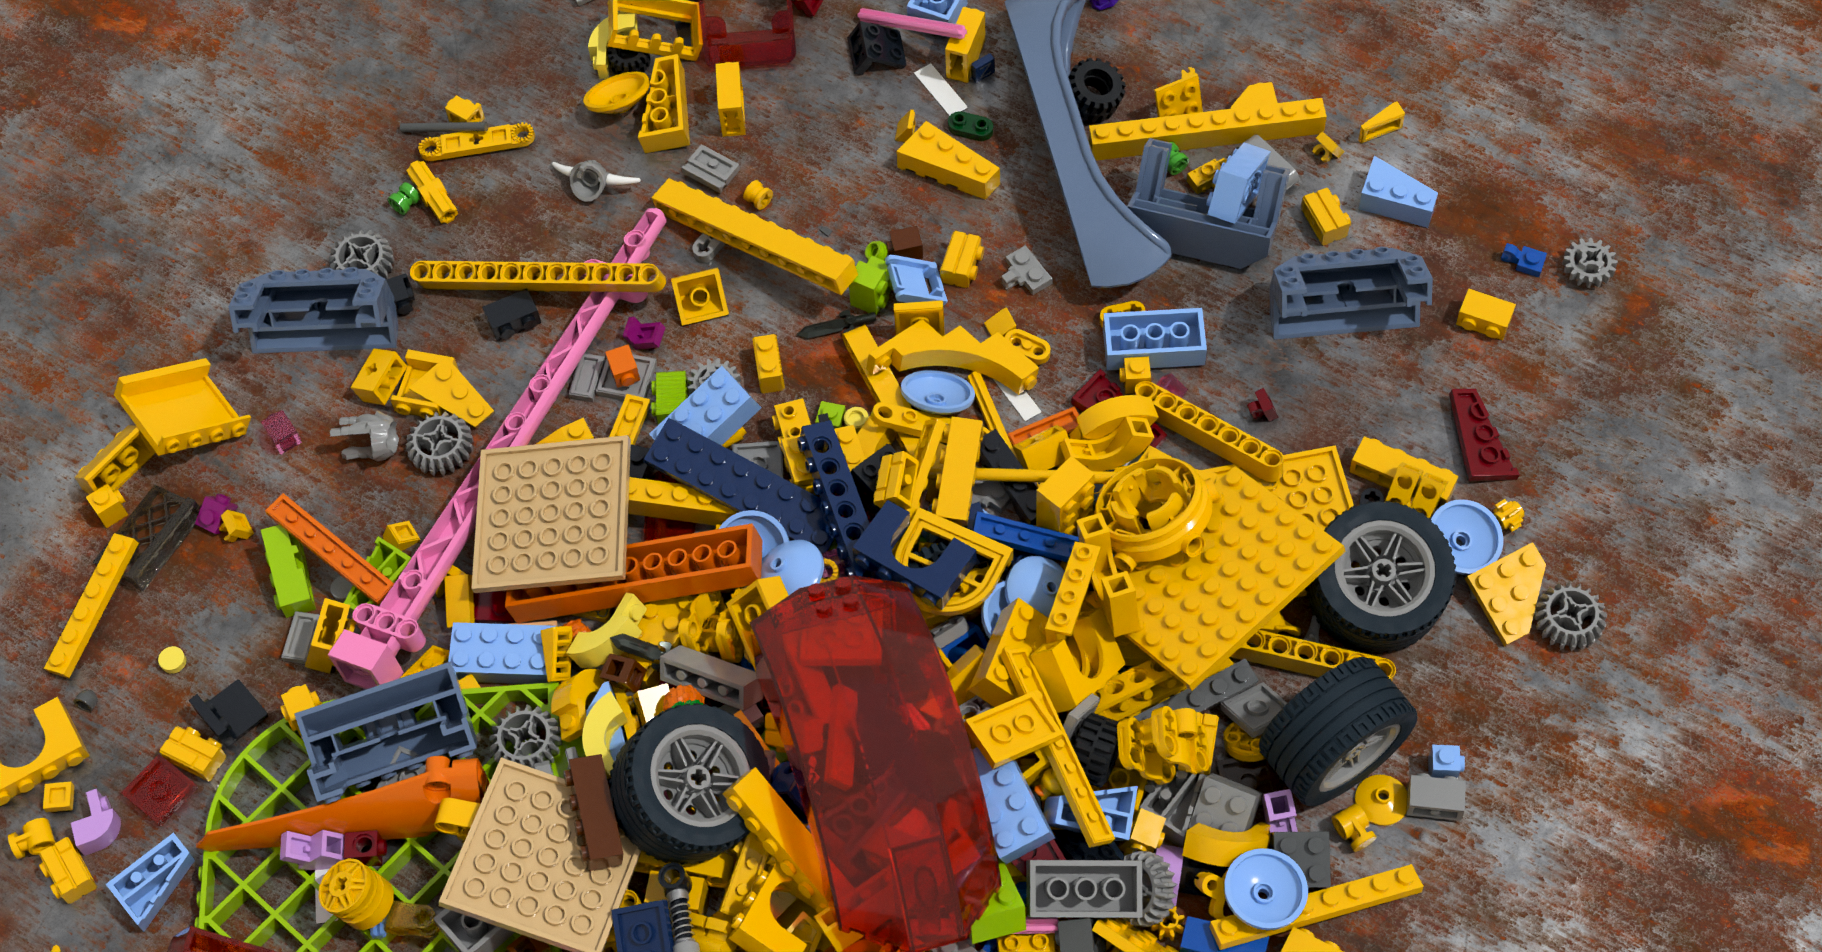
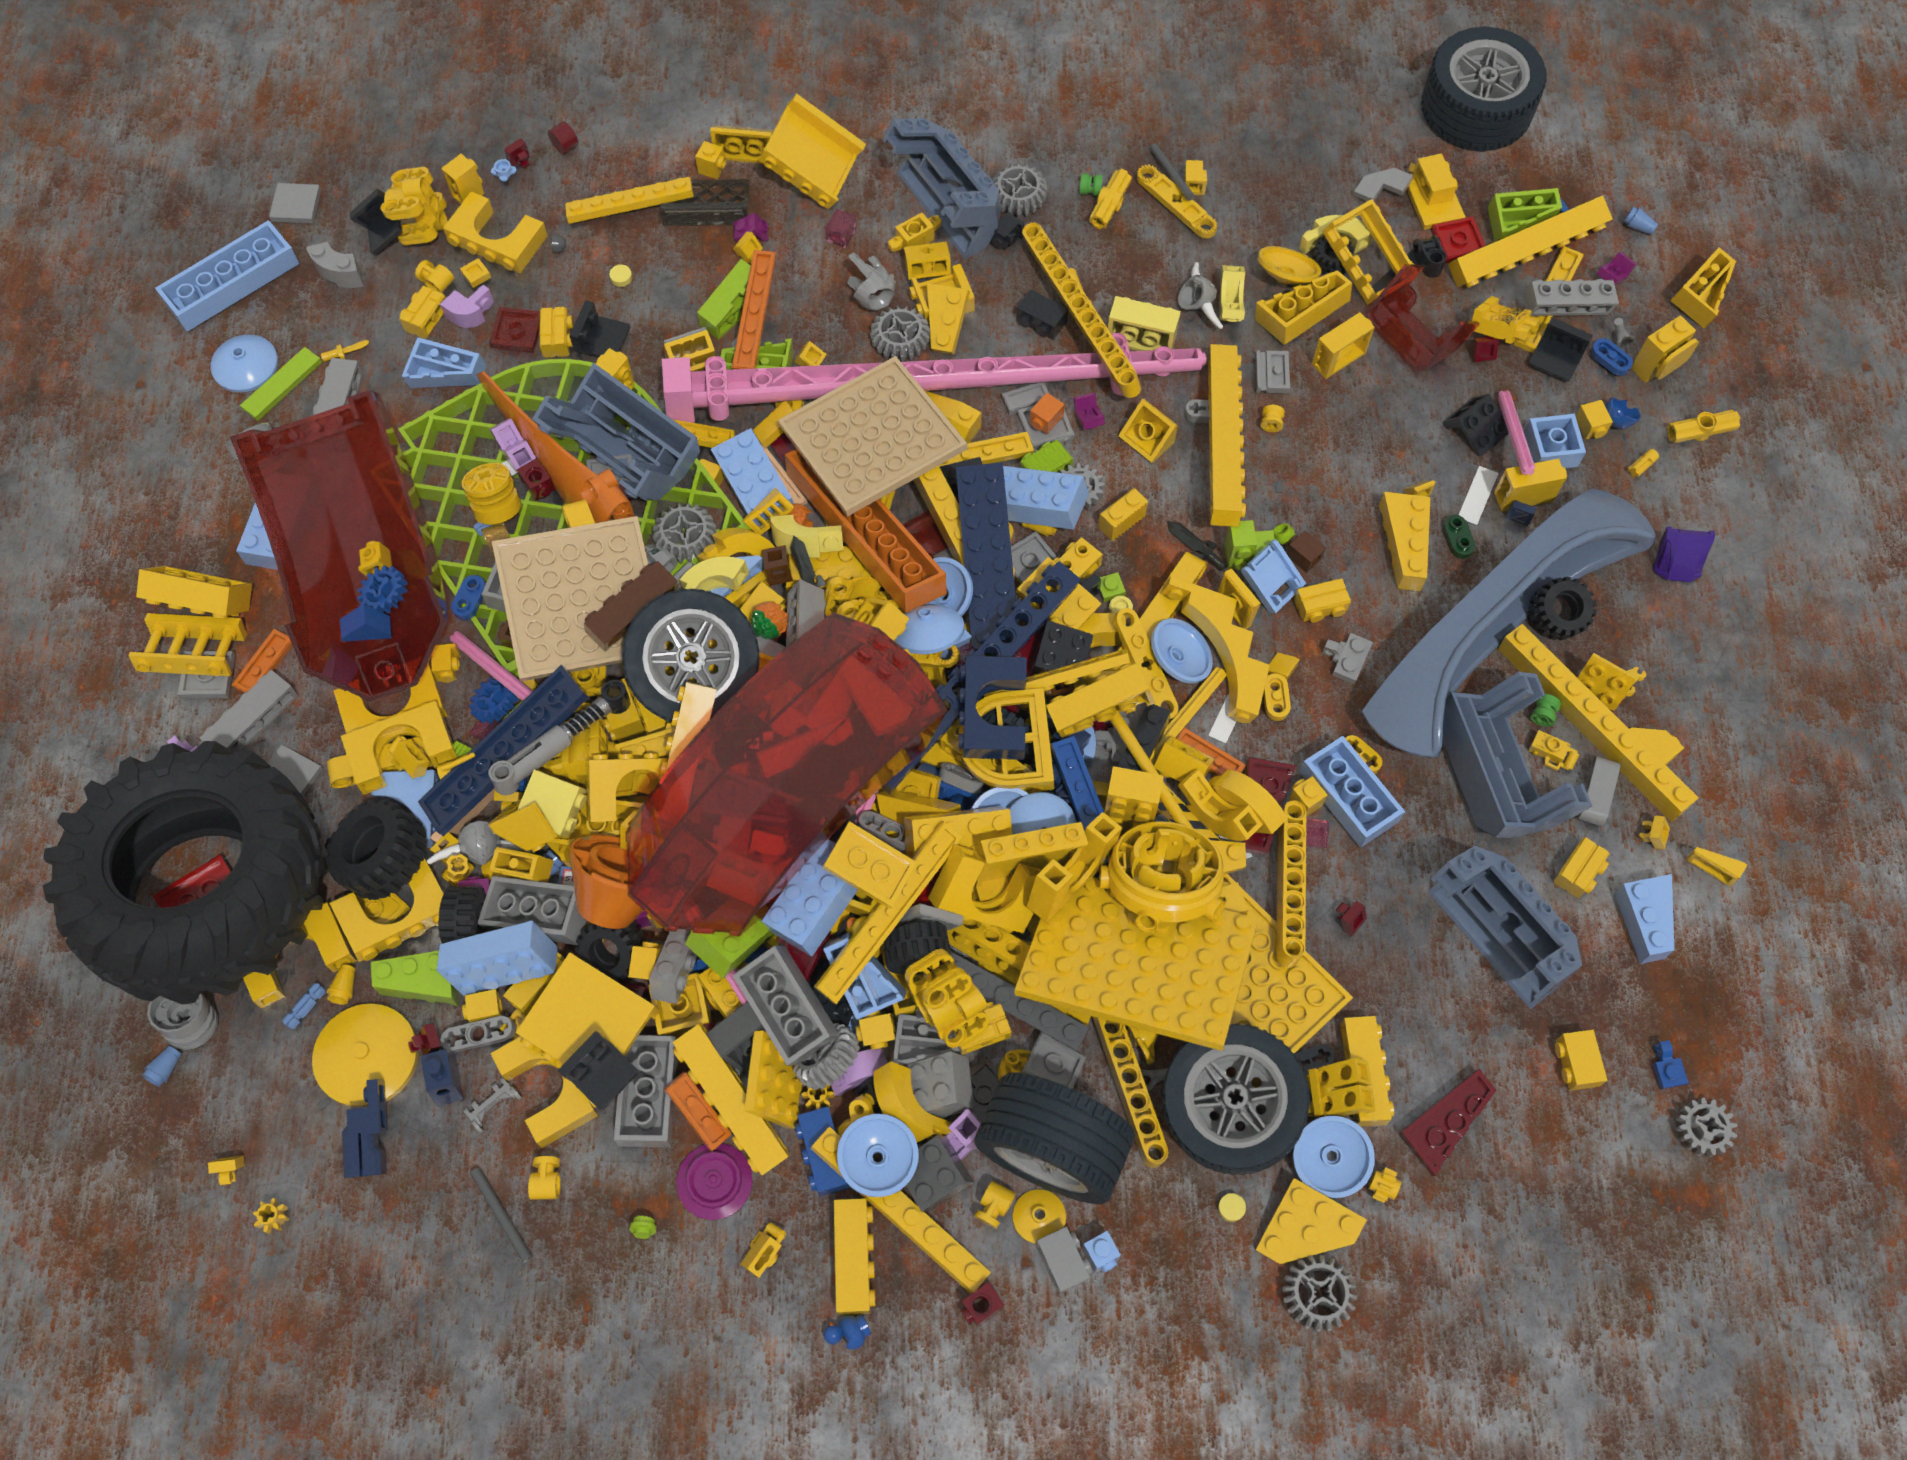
camera: 55 degrees right, 5 degrees up
yellow brick [874,451,919,510] -> none
light blue brick [1206,143,1271,224] -> none
none -> yellow piece [887,213,942,252]
none -> dark red brick [961,1282,1005,1328]
none -> light yellow brick [1108,296,1181,351]
none -> light yellow tile [1218,1193,1246,1222]
none -> light yellow arch [1219,265,1245,322]

